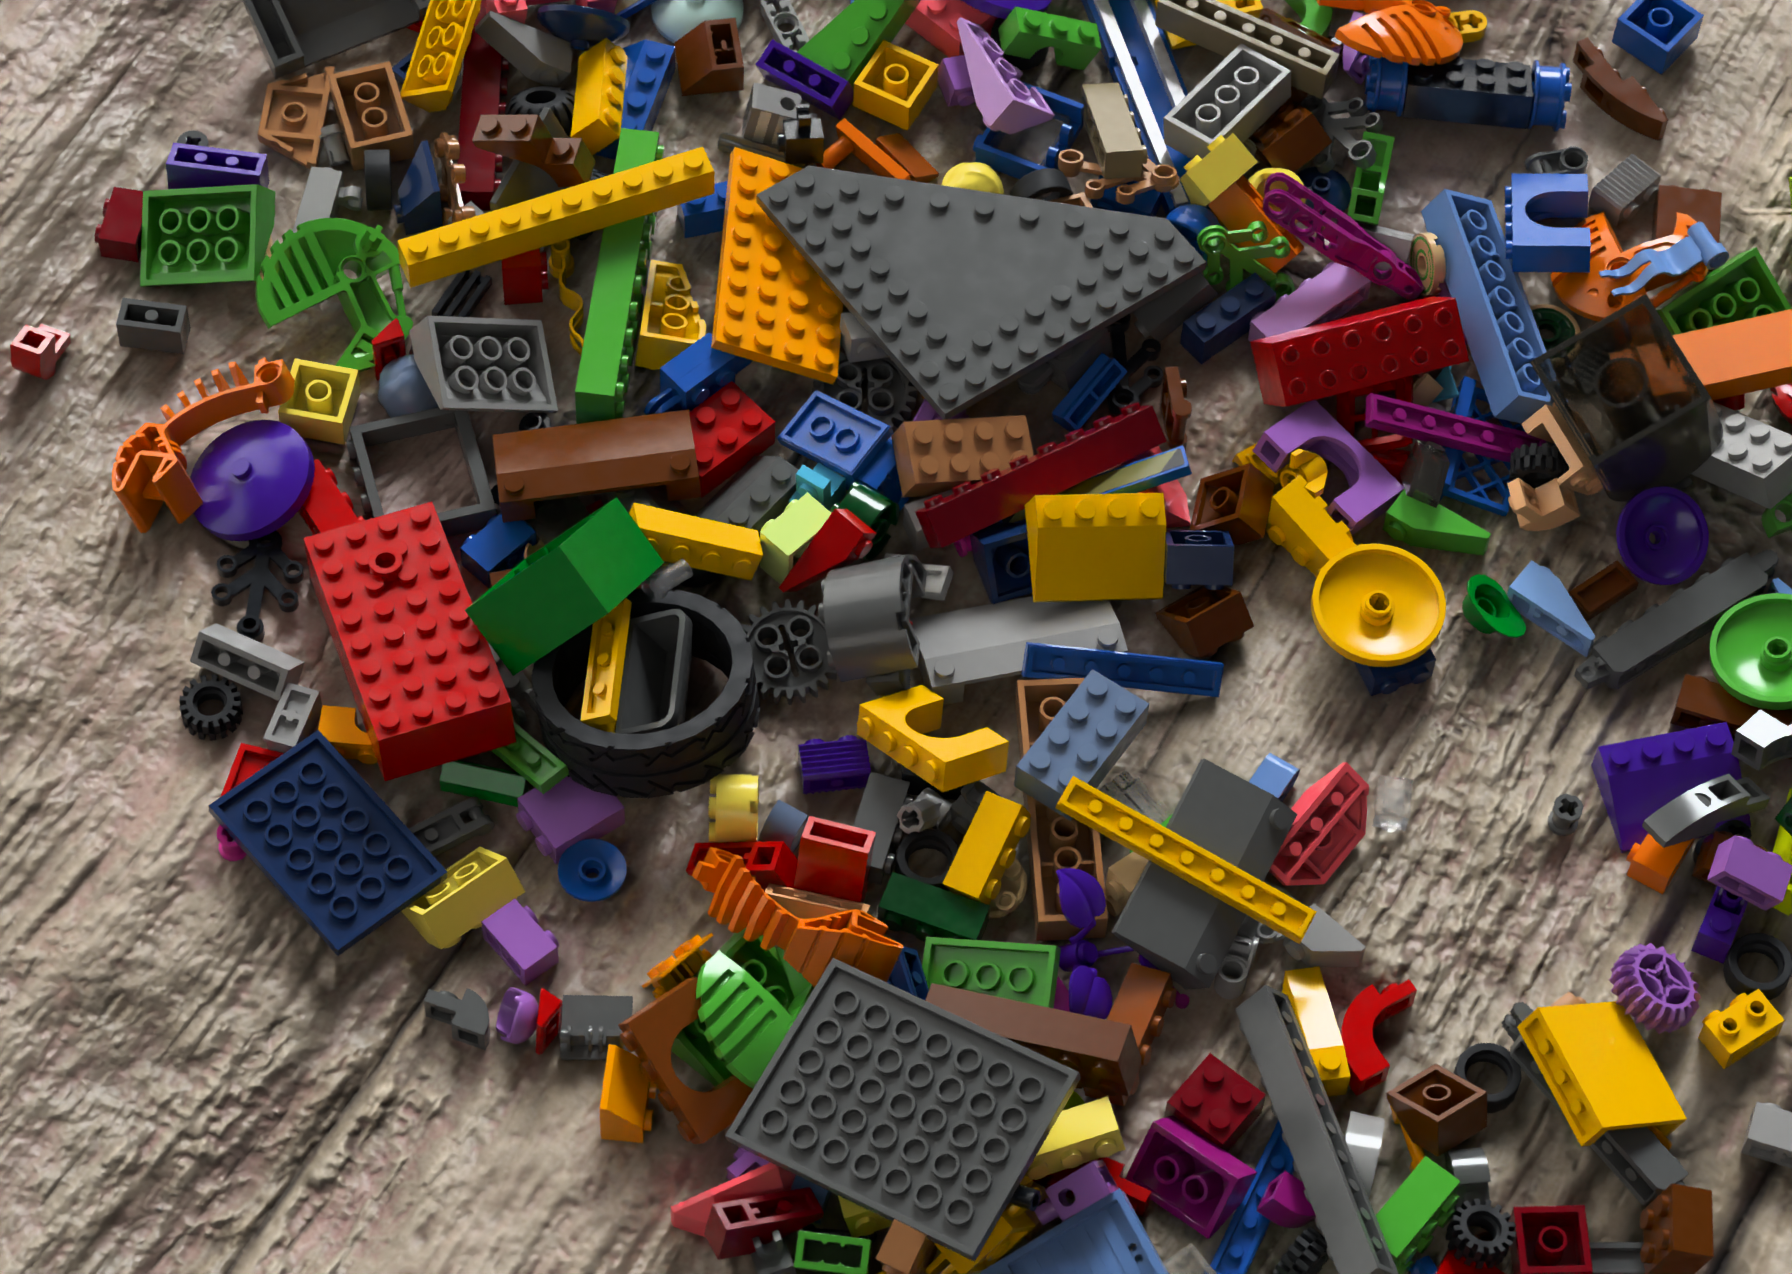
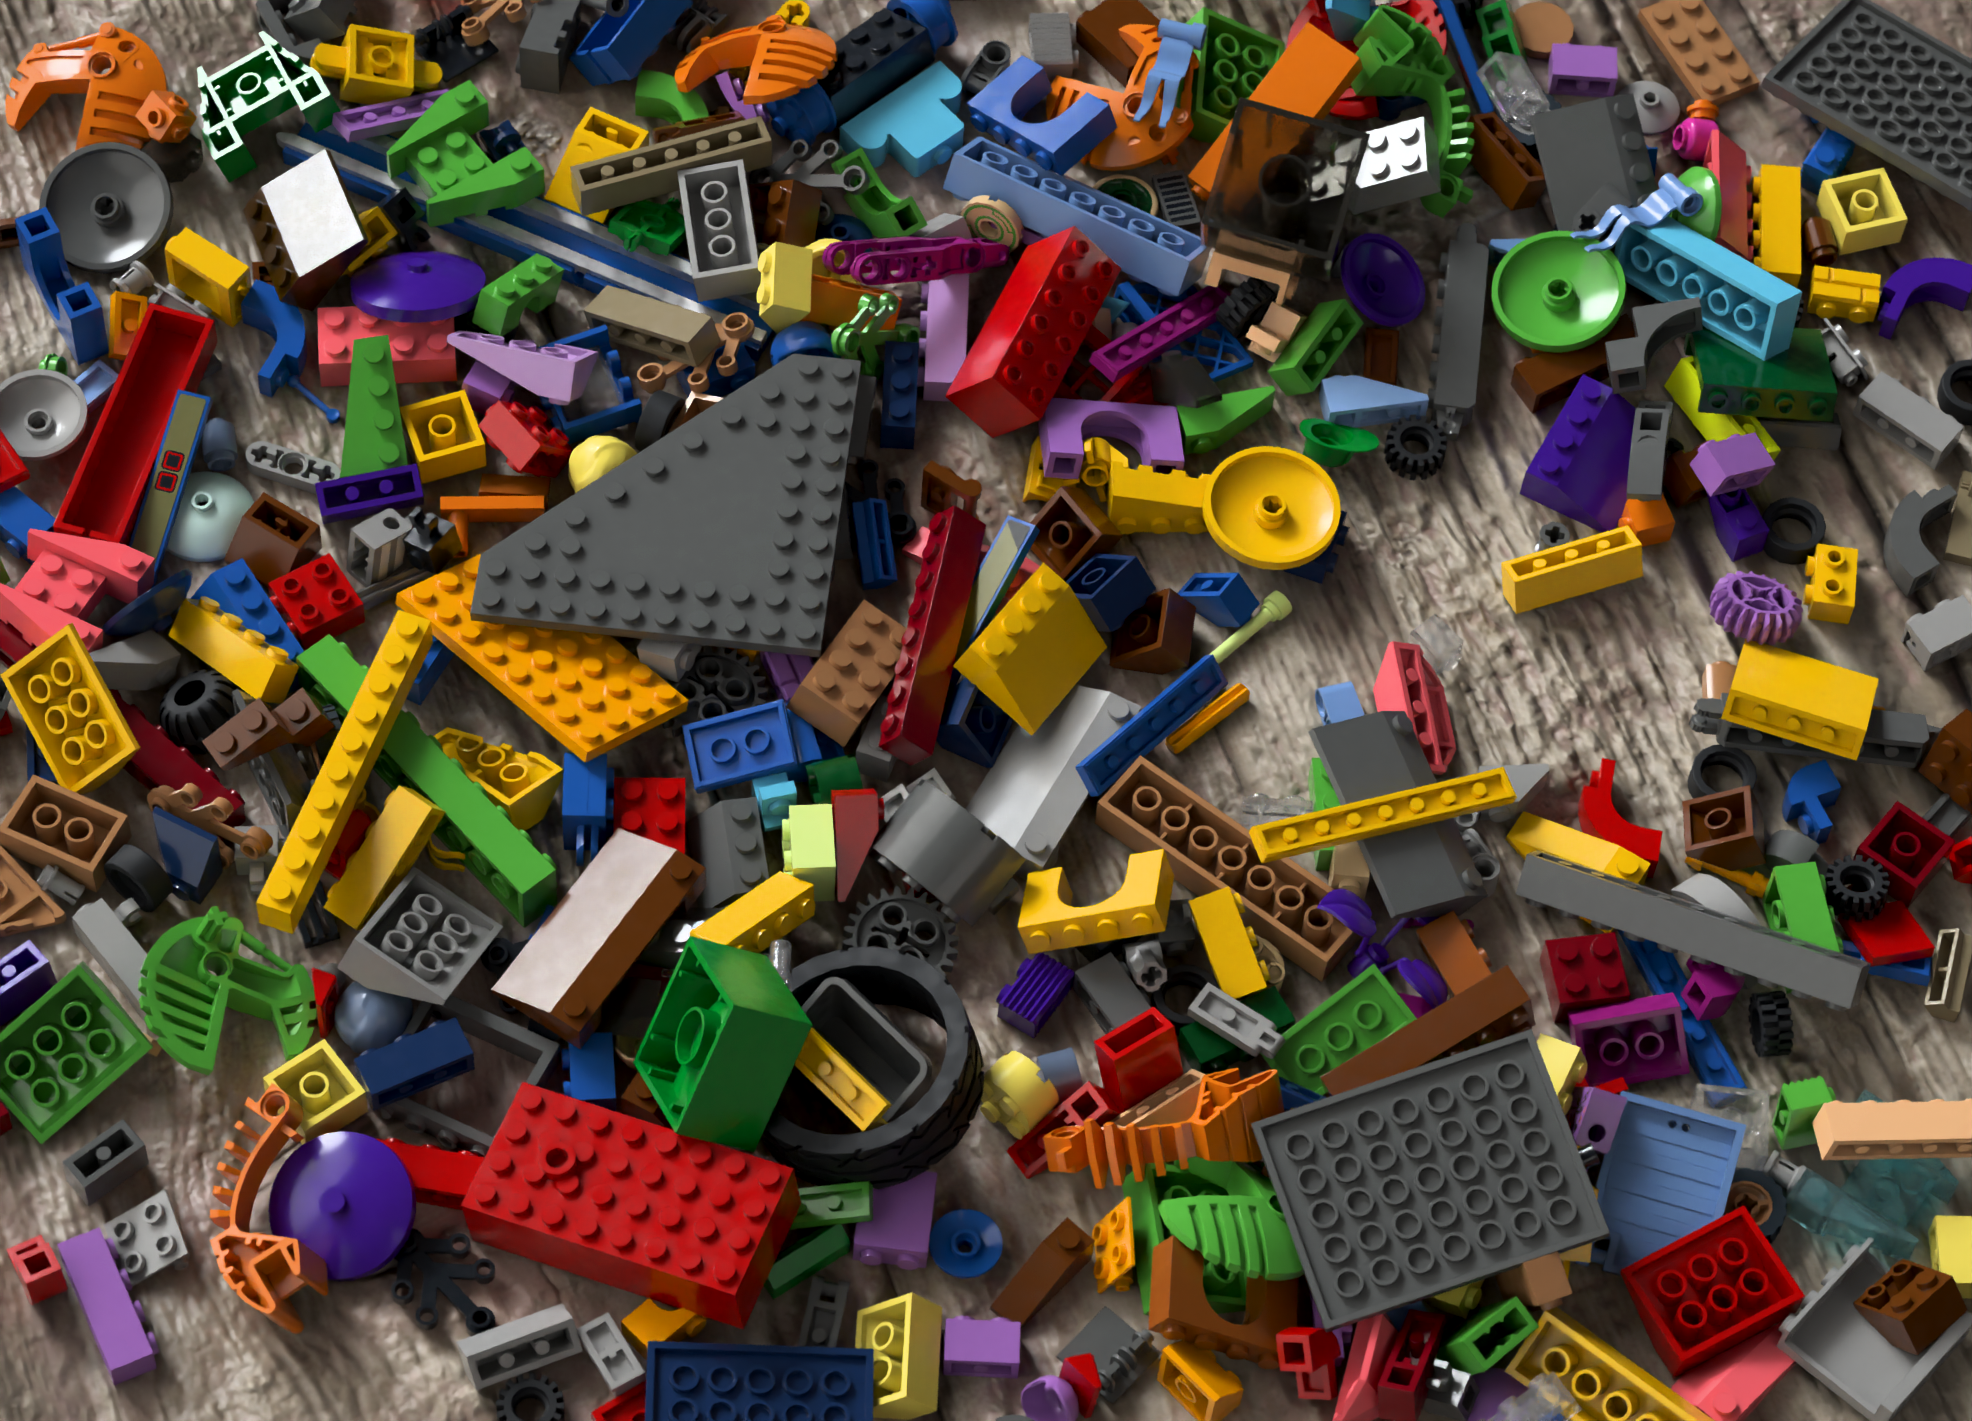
camera: 50 degrees left, 0 degrees up
sand blue brick [1014,669,1149,821] -> none
none -> medium lavender brick [57,1227,160,1385]
none -> light grey hinge [104,1189,190,1287]
none -> red brick [268,553,365,651]
none -> yellow brick [324,785,446,931]
none -> dark blue brick [354,1017,475,1111]
none -> red brick [478,400,573,478]
none -> green plate [607,197,687,256]
none -> medium azure brick [839,61,964,177]
none -> reddish brown slope [990,1217,1095,1330]
none -> light orange axle [1165,683,1250,754]
none -> blue slope [1177,573,1260,627]
none -> light grey hinge [1187,983,1285,1059]
none -> yellowish green piece [1209,590,1292,665]
none -> bright green brick [1268,299,1363,396]
none -> red brick [1276,1327,1341,1400]
none -> black tyre [1384,415,1447,480]
none -> yellow brick [1501,525,1643,614]
none -> blue brick [1782,759,1842,845]

